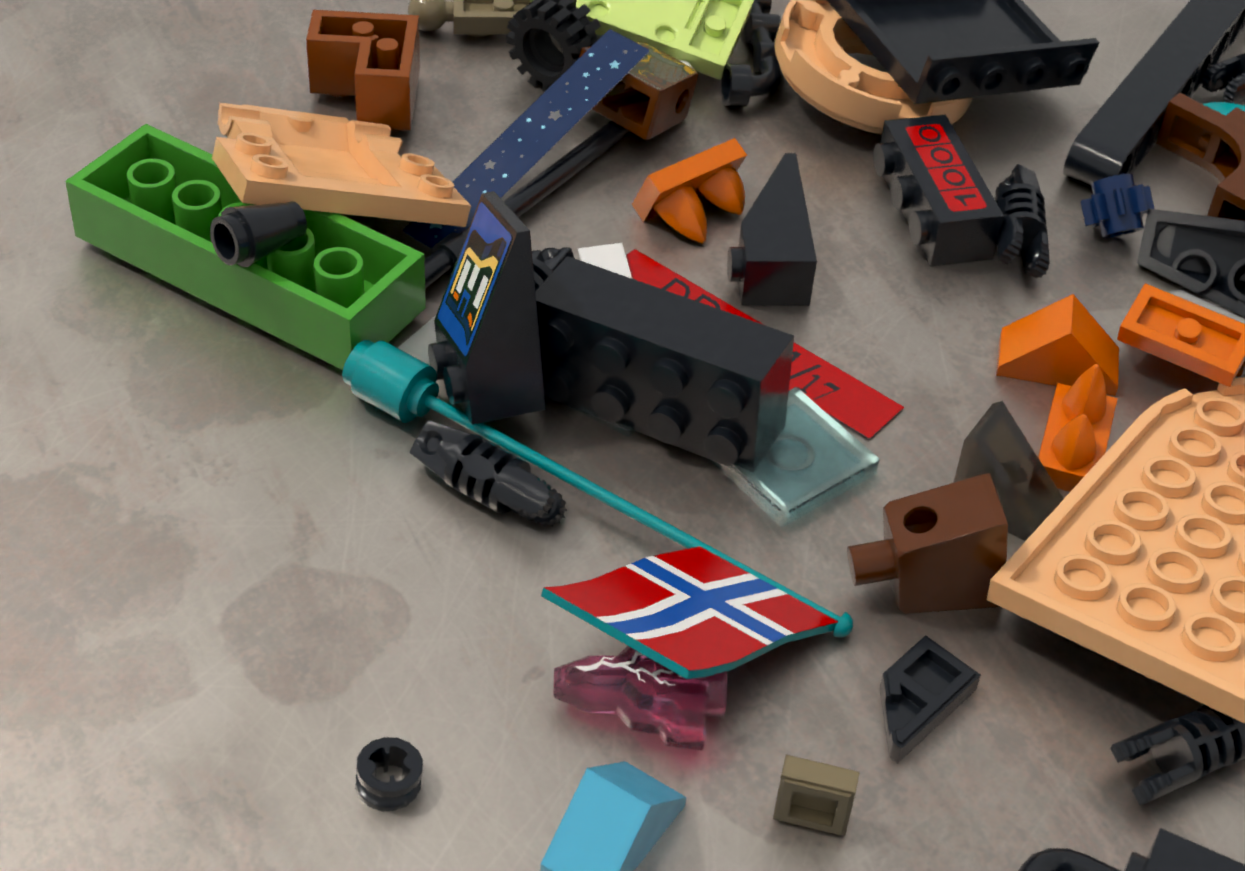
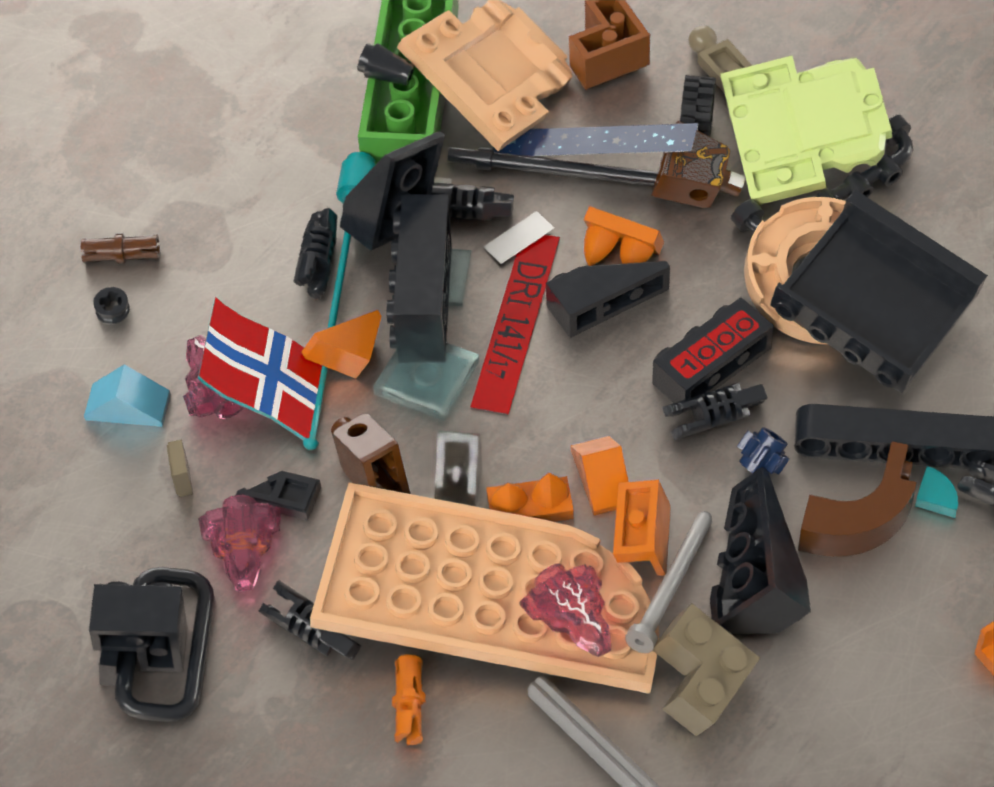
camera: 70 degrees right, 10 degrees up
none -> reddish brown pin [81,233,160,264]
none -> clear pink rock [198,495,281,592]
none -> orange slope [302,310,382,379]

